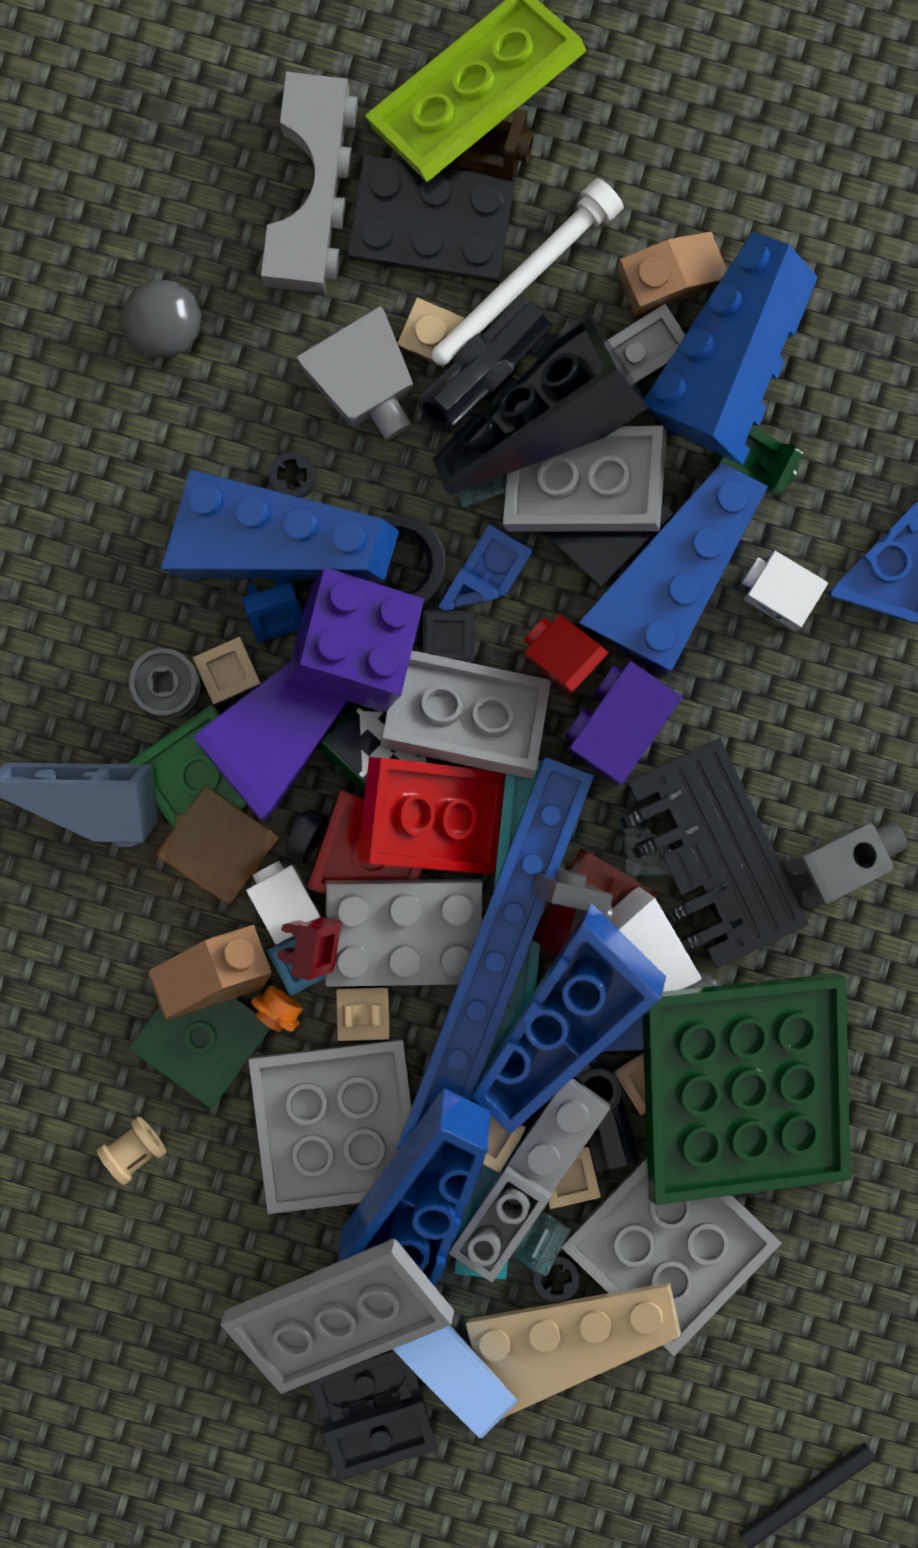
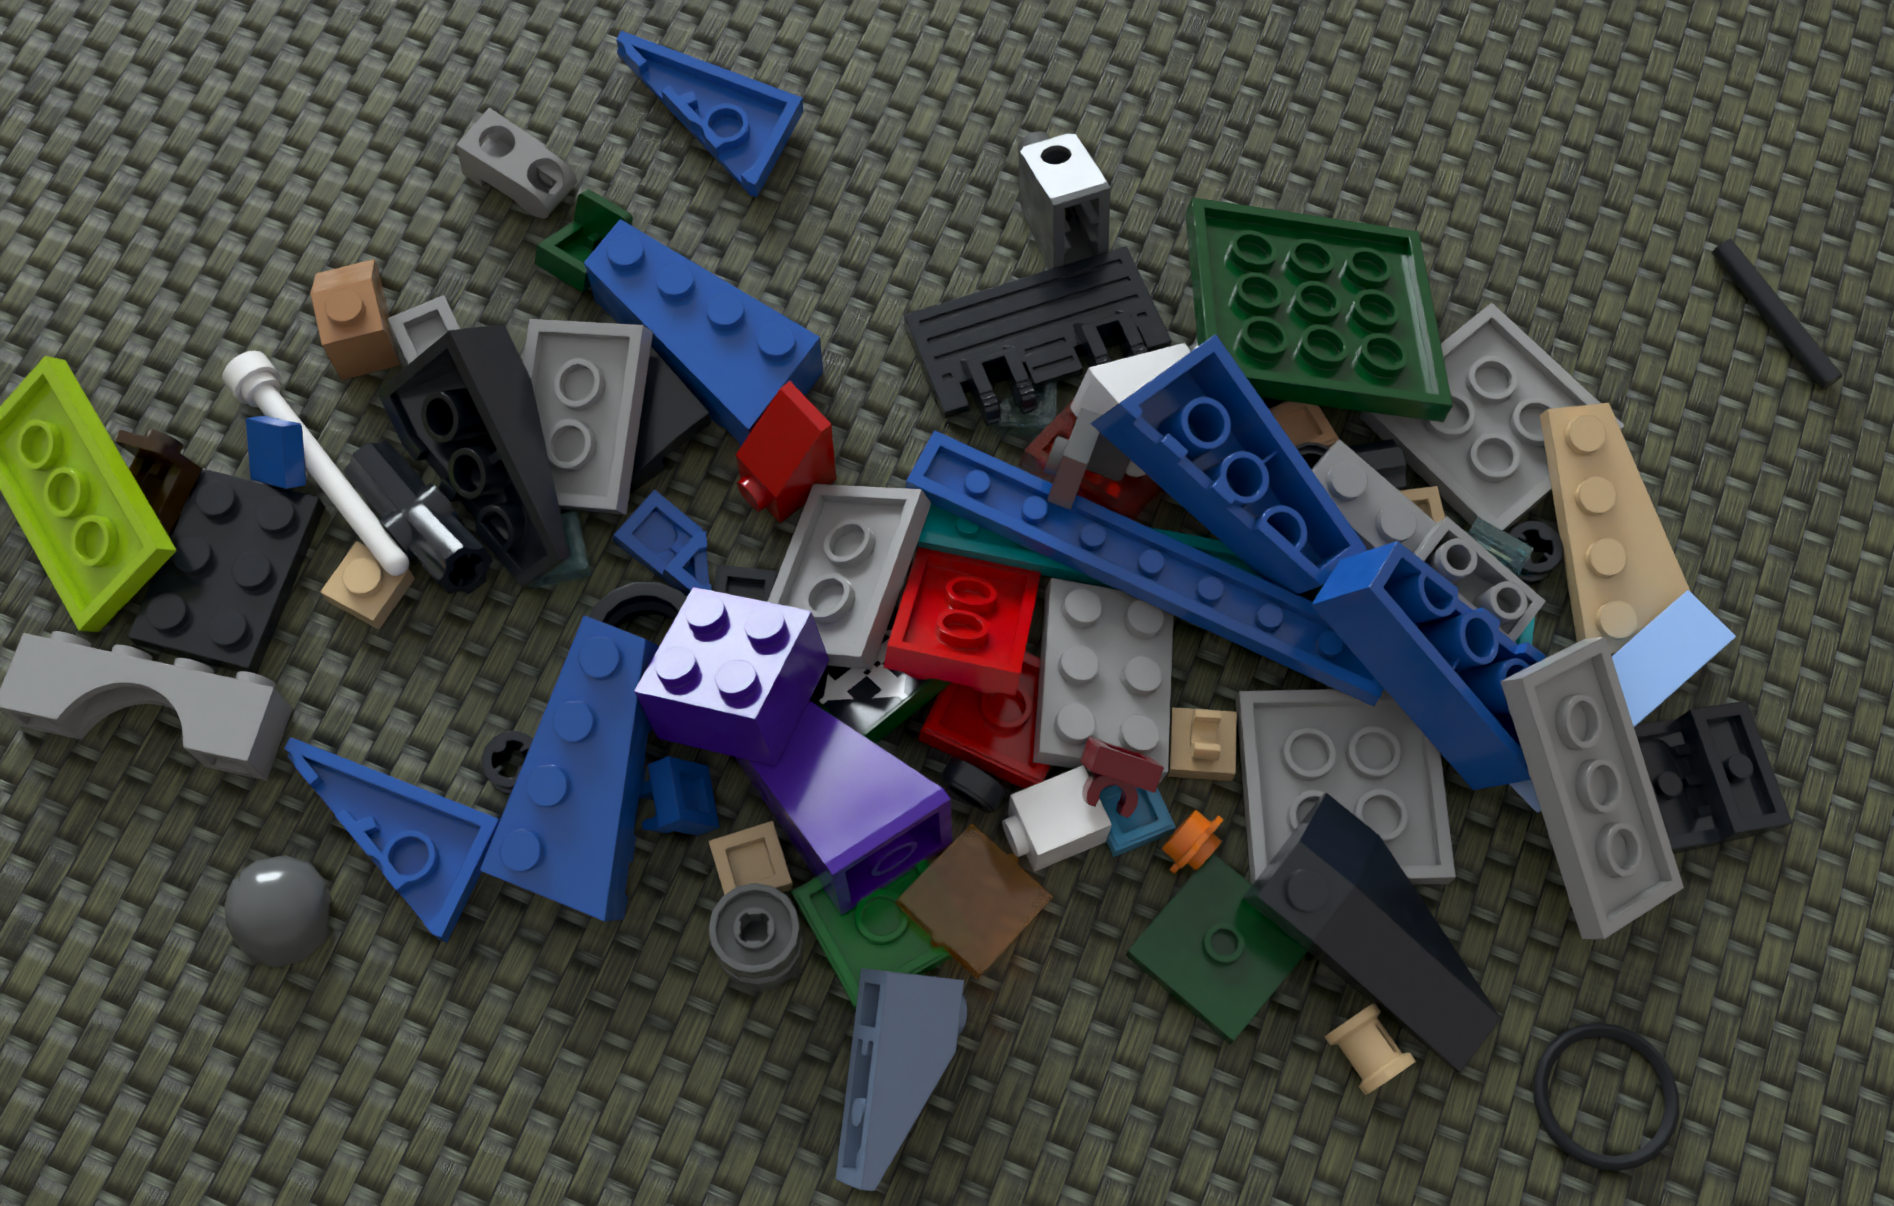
camera: 85 degrees left, 20 degrees down
medium nougat slope [148,925,272,1021] -> none
light grey torso [297,306,414,441] -> none
dark purple brick [564,661,682,787] -> none
blue wedge [644,232,818,465] -> none
white brick [742,551,828,631] -> none
none -> blue tile [246,415,306,489]
none -> blue wing [284,737,500,943]
none -> light grey leg [456,108,577,219]
none -> black wedge [1243,793,1501,1073]
none -> black tyre [1533,1023,1679,1171]

